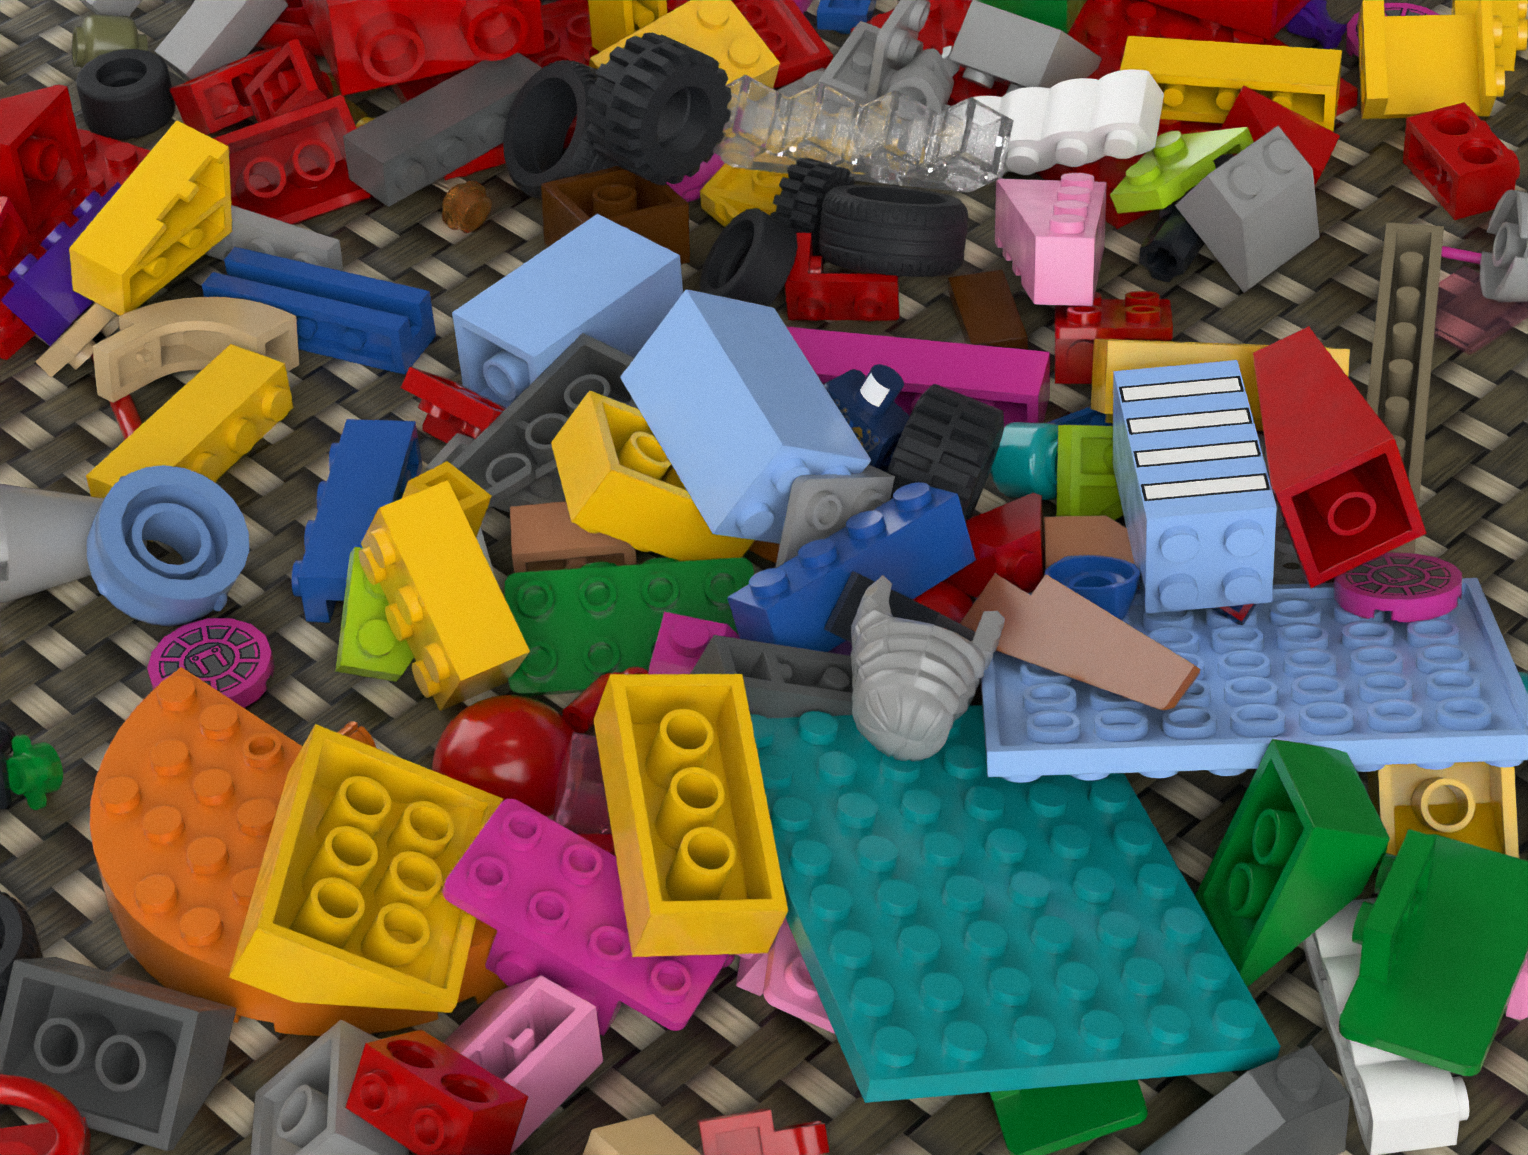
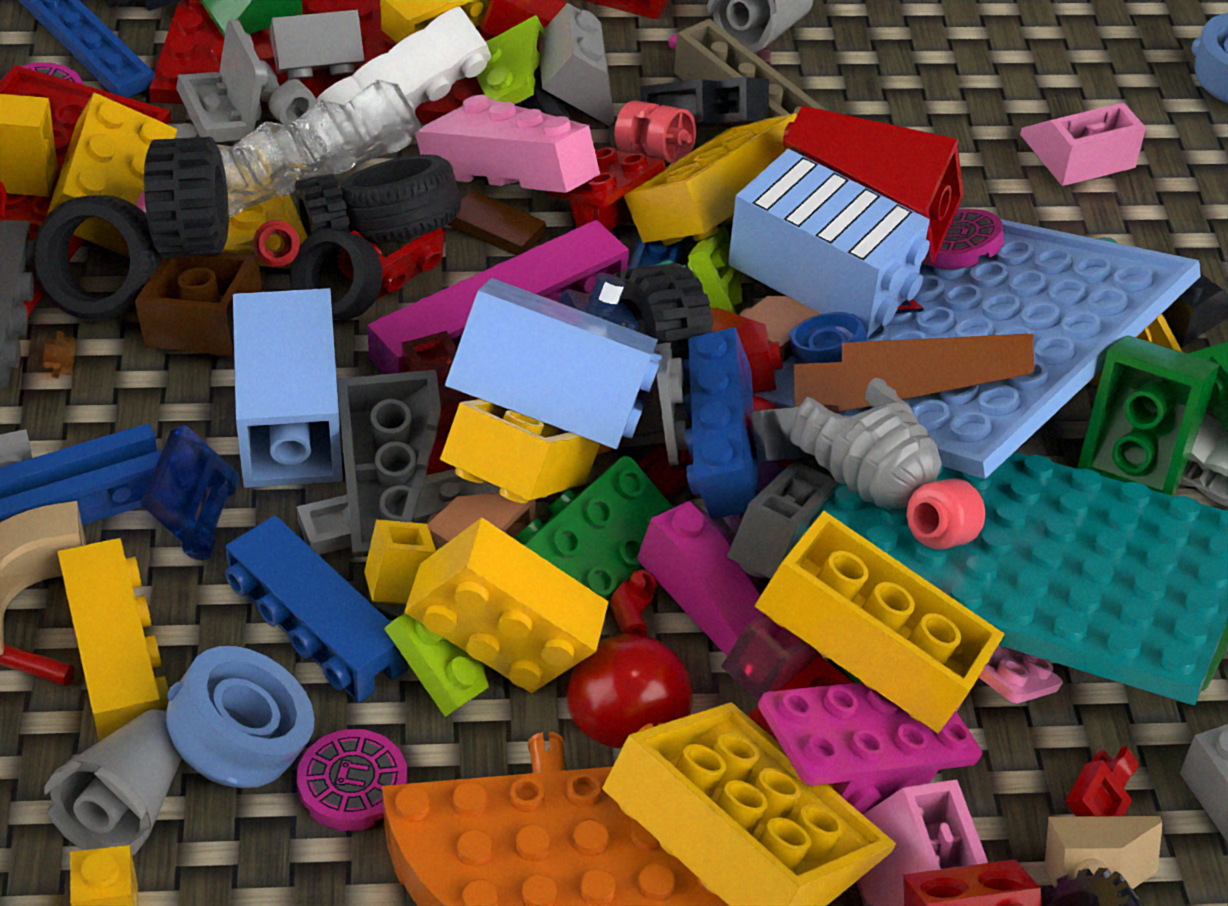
camera: 55 degrees left, 5 degrees up
red bracket [401,367,506,443] -> none
none -> clear blue plate [140,424,240,560]
none -> red cone [253,220,300,267]
none -> coral wheel [614,100,696,164]
none -> black slope [641,77,769,127]
none -> coral head [906,478,986,550]

